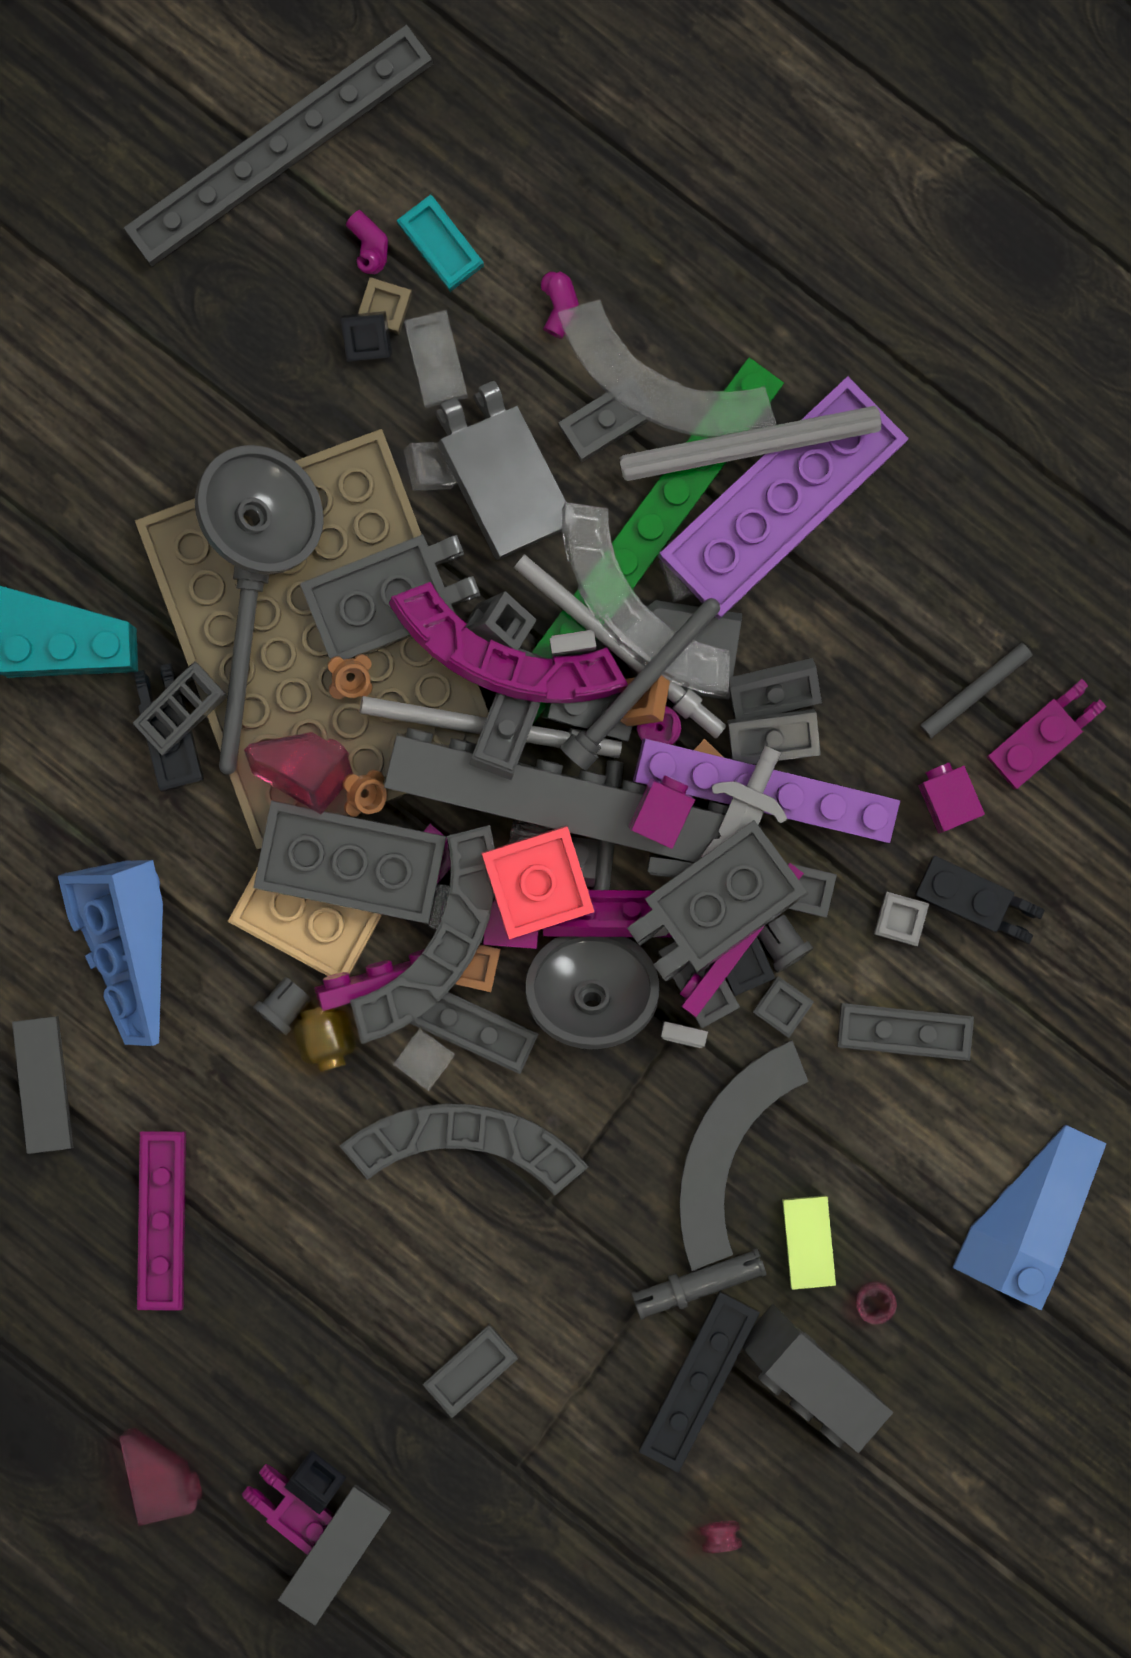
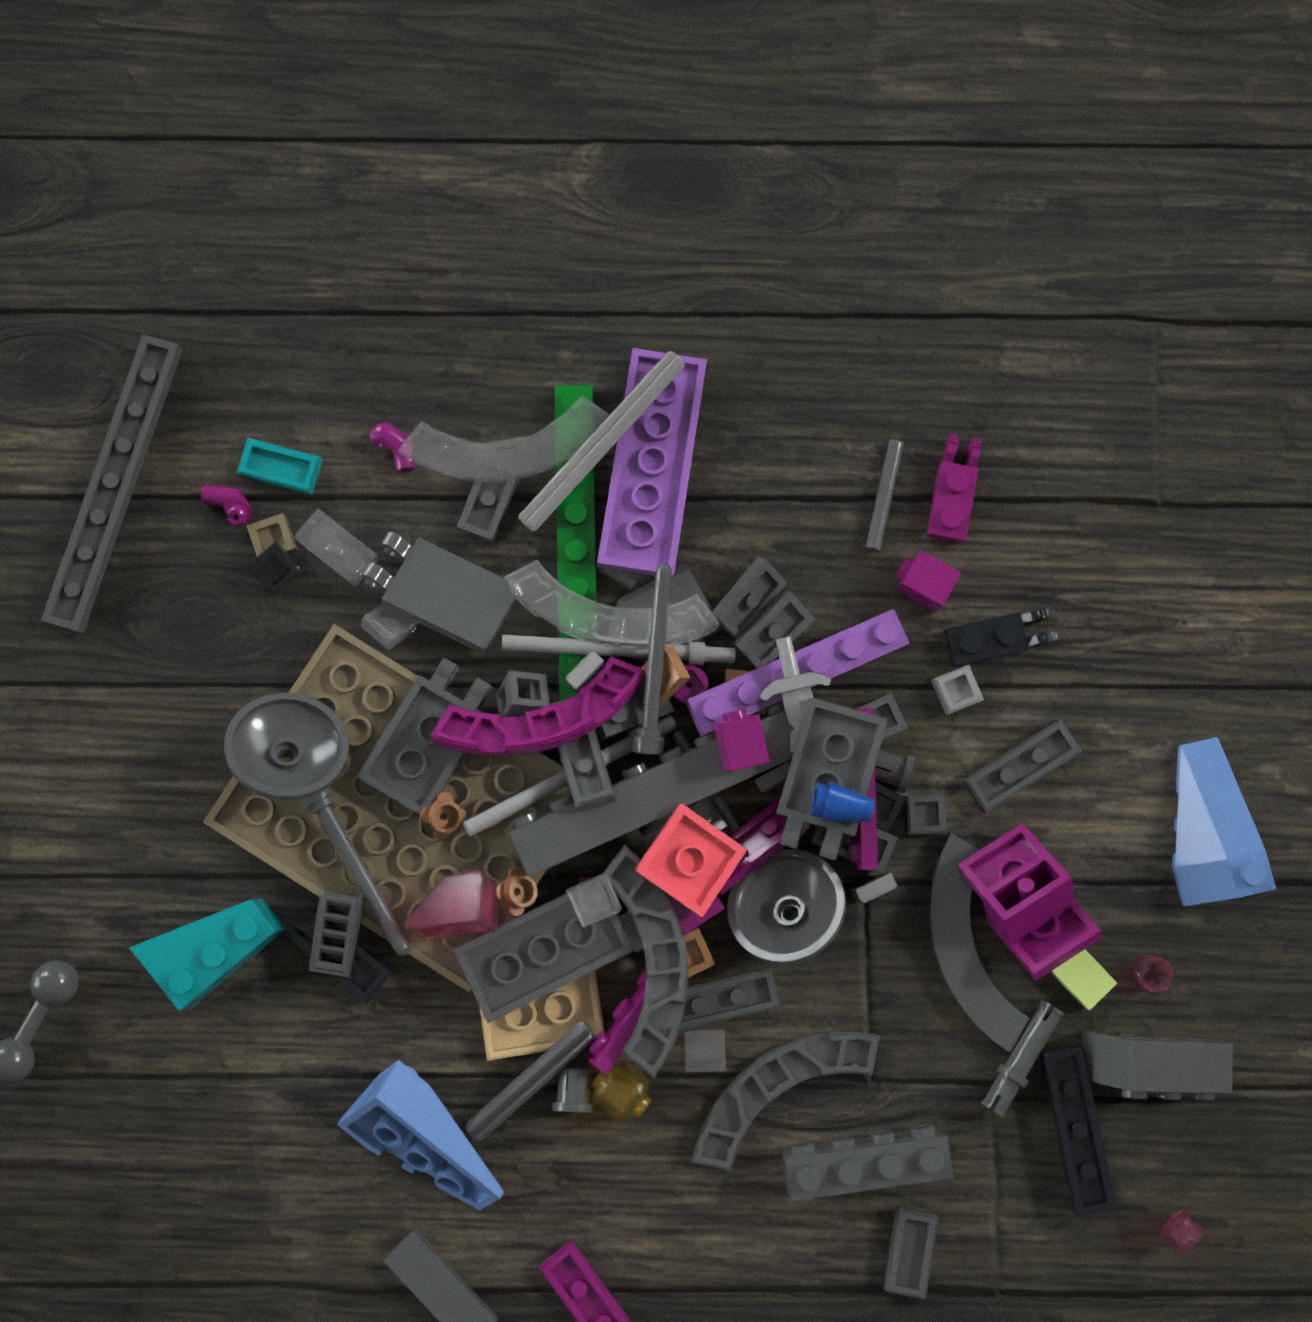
camera: 45 degrees left, 5 degrees down
none -> dark grey axle [466,1022,595,1142]
none -> clear plate [566,872,622,928]
none -> dark grey brick [781,1124,954,1202]
none -> blue cone [811,781,874,823]
none -> magenta bracket [957,823,1102,981]

